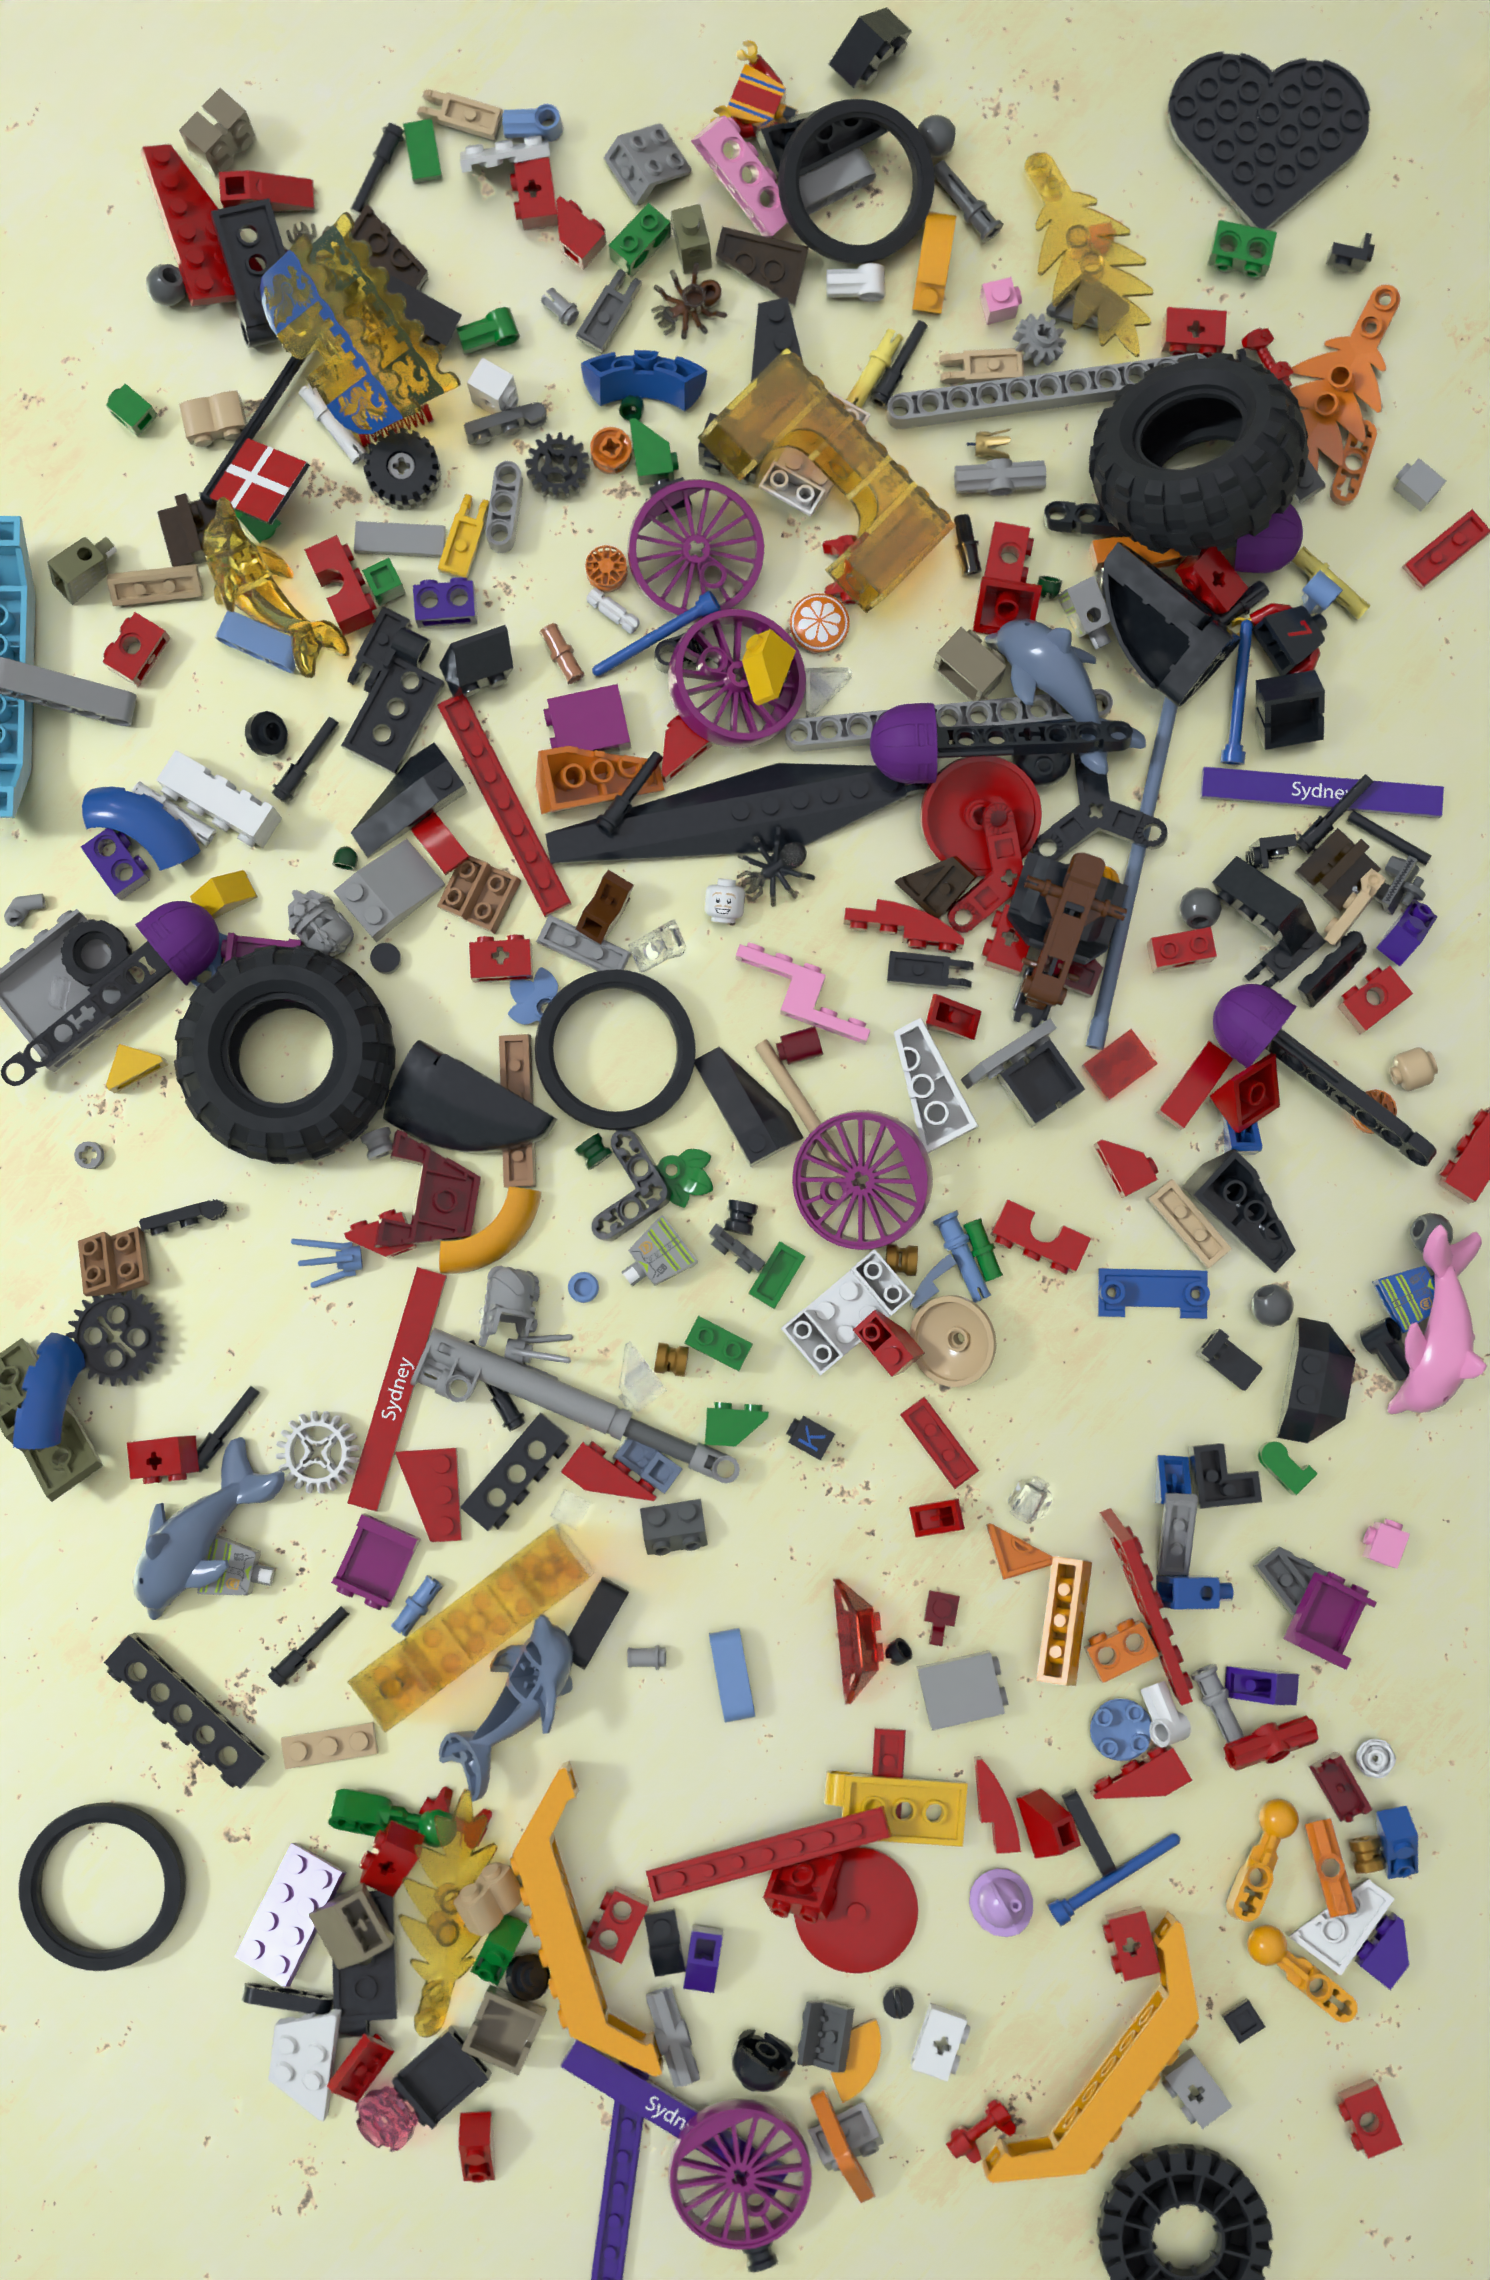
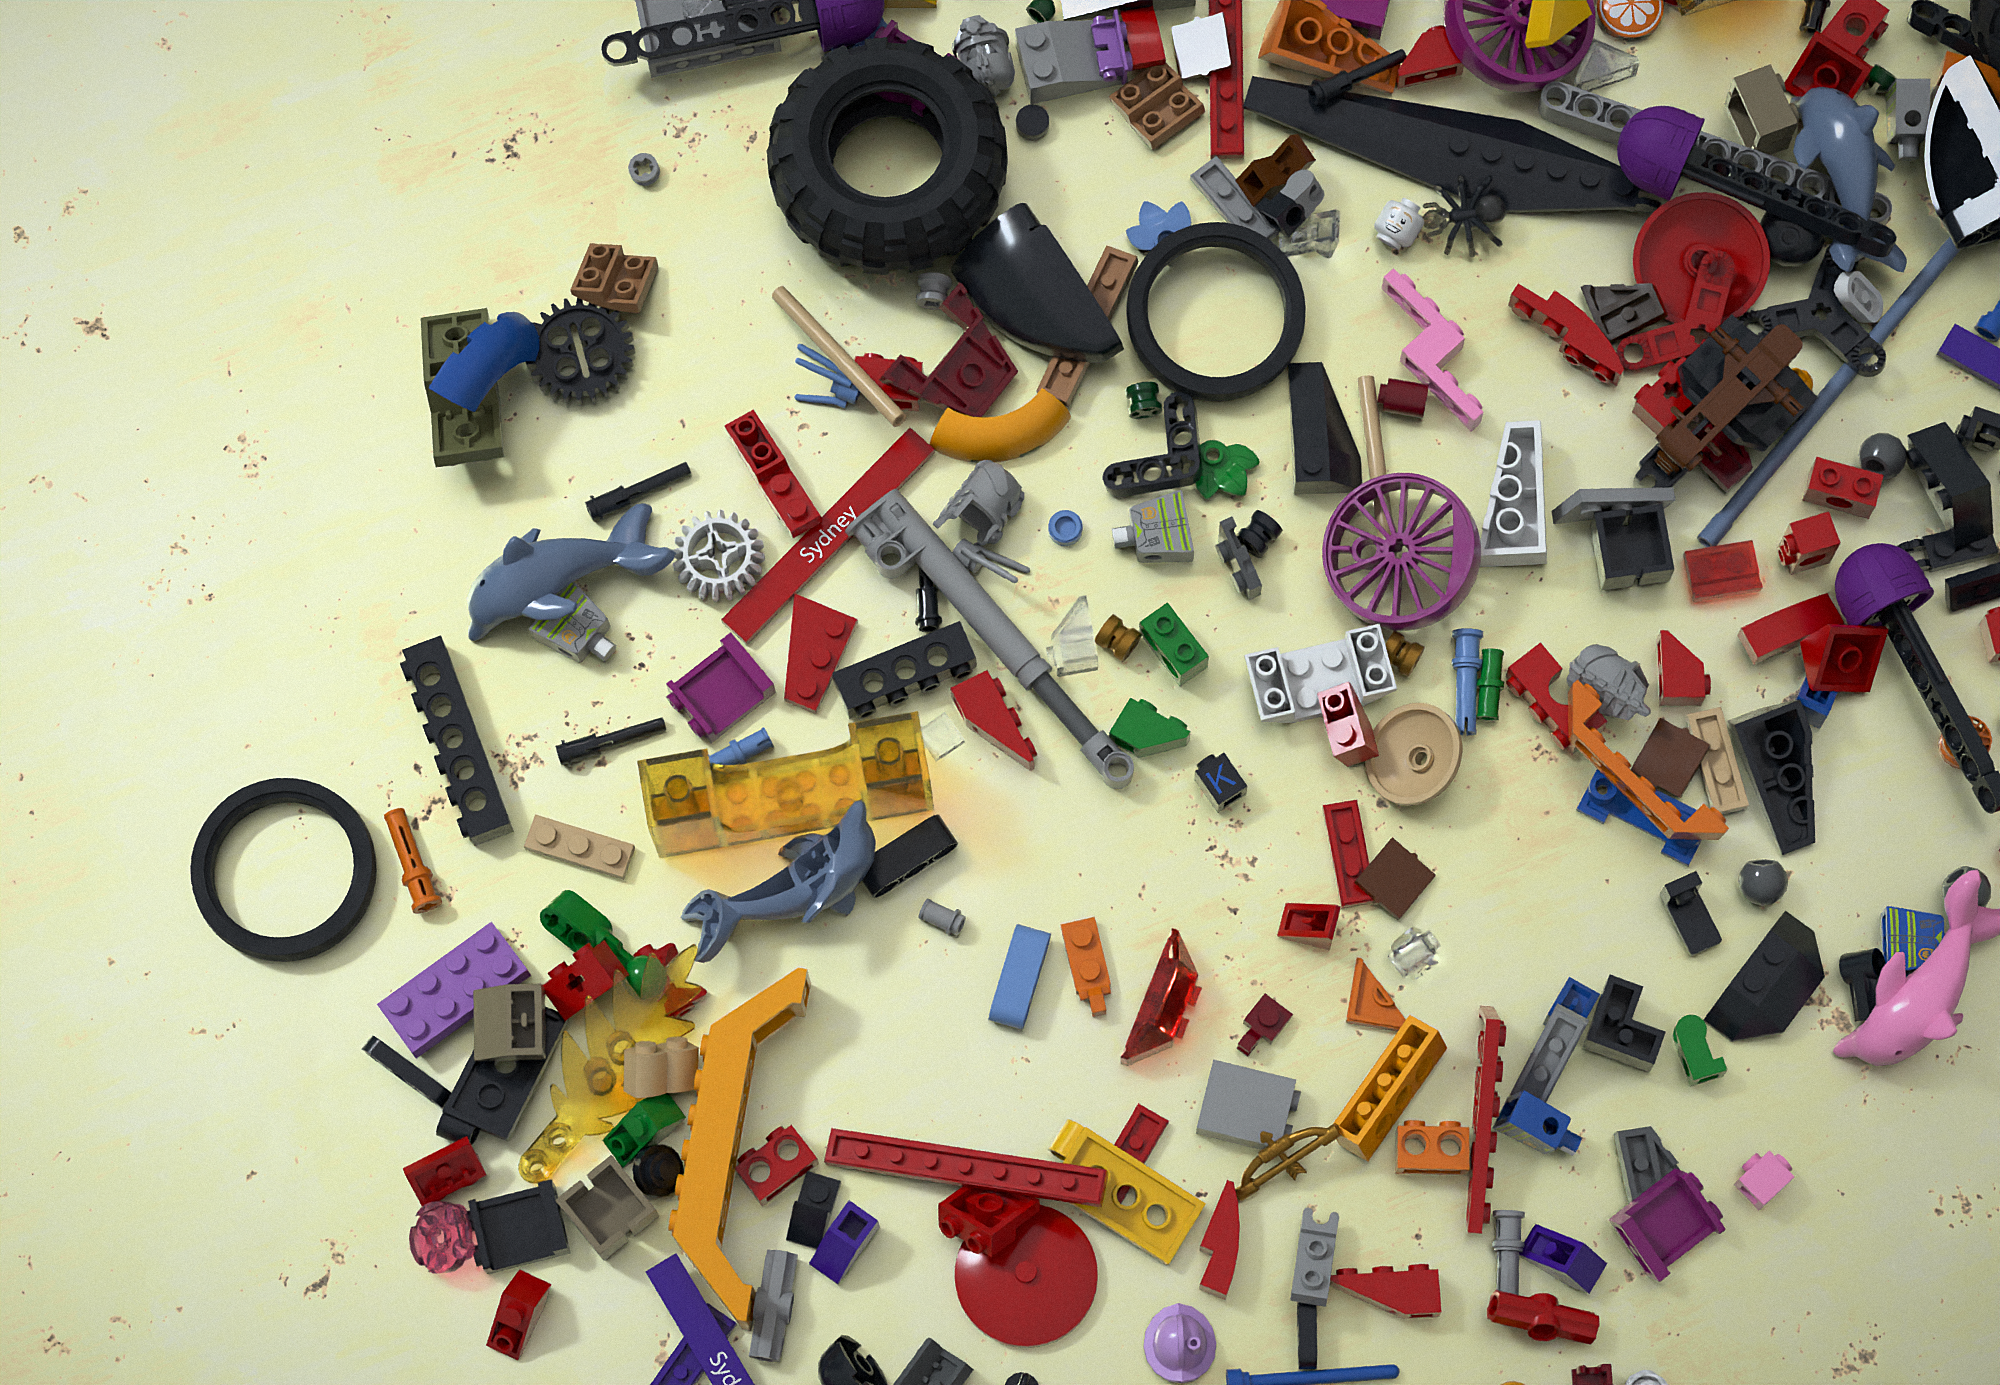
camera: 30 degrees right, 10 degrees down
yellow slope [106,1044,168,1093] -> none
red brick [127,1435,199,1484] -> none
black hinge [139,1199,228,1237] -> none
white wing [268,2009,341,2122] -> none
red brick [469,935,534,983] -> none
sand blue slope [613,1437,682,1494] -> none
dark grey bracket [640,1499,708,1556] -> none
green tile [748,1241,806,1309] -> none
black hinge [885,1638,912,1666] -> none
black hinge [887,951,974,989] -> none
sand blue slope [910,1254,957,1310] -> none
red slope [926,994,982,1040] -> none
red slope [1016,1788,1081,1859] -> none
medium blue dish [1090,1698,1151,1761] -> none
white piece [1140,1681,1191,1747] -> none
none -> orange pin [384,808,442,914]
none -> red slope [724,409,823,538]
none -> tan piece [772,286,906,427]
none -> orange hinge [1060,917,1111,1017]
none -> medium lavender hinge [1091,9,1133,85]
none -> piece [1171,12,1233,82]
none -> pearl gold piece [1235,1123,1343,1201]
none -> leg [1256,170,1325,237]
none -> light grey plate [1290,1207,1339,1307]
none -> reddish brown piece [1354,837,1436,920]
none -> light grey helmet [1567,644,1651,720]
none -> orange slope [1568,680,1729,840]
none -> reddish brown piece [1631,718,1711,798]
none -> red brick [1777,511,1841,575]
none -> white plate [1834,271,1883,323]

